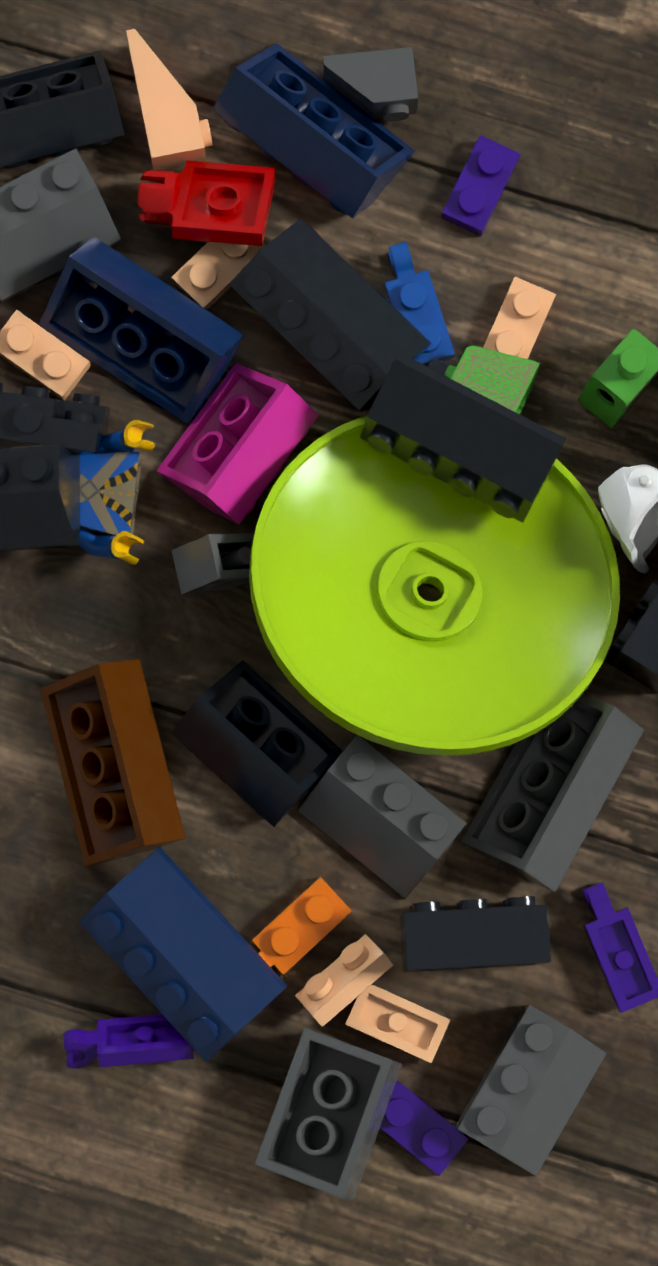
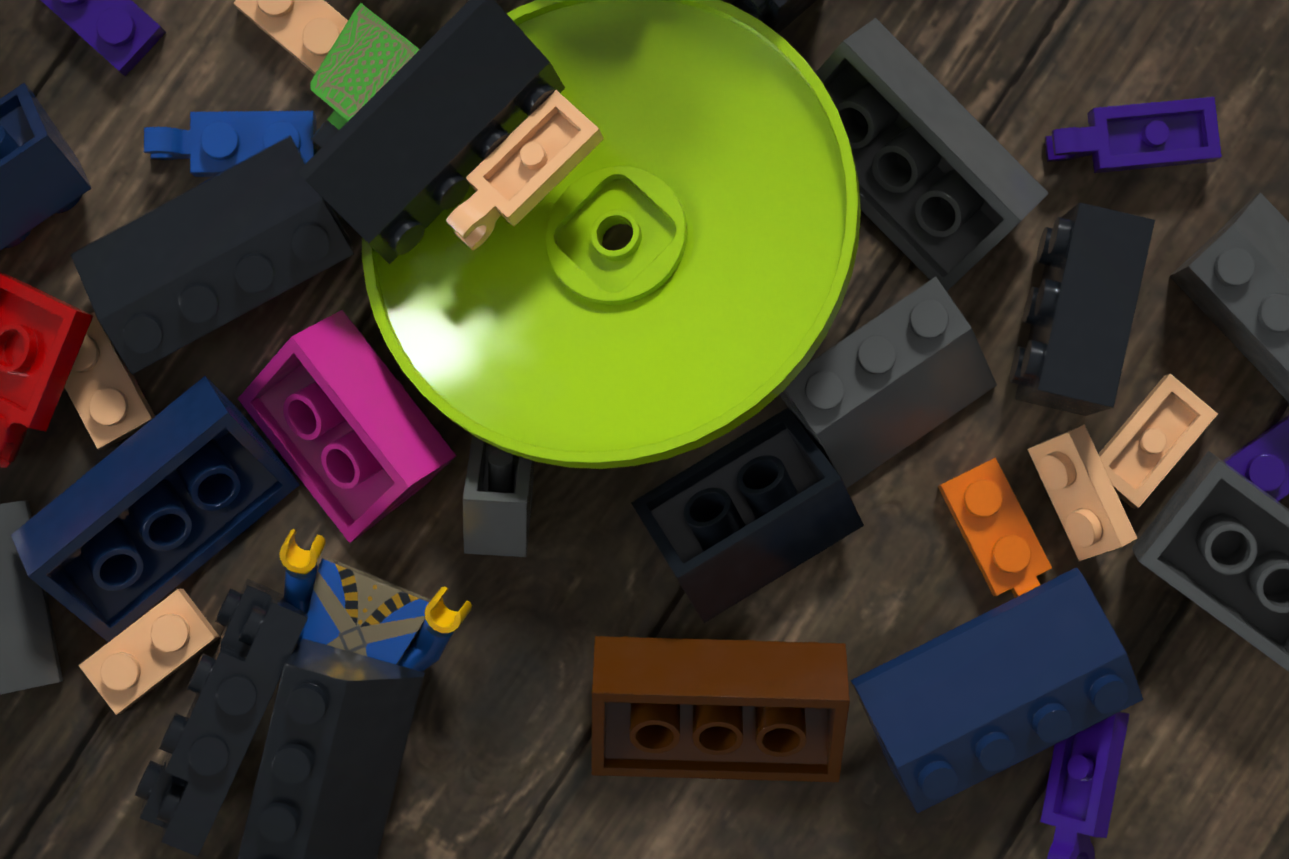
camera: 70 degrees left, 5 degrees up
none -> light nougat plate [446,90,604,251]

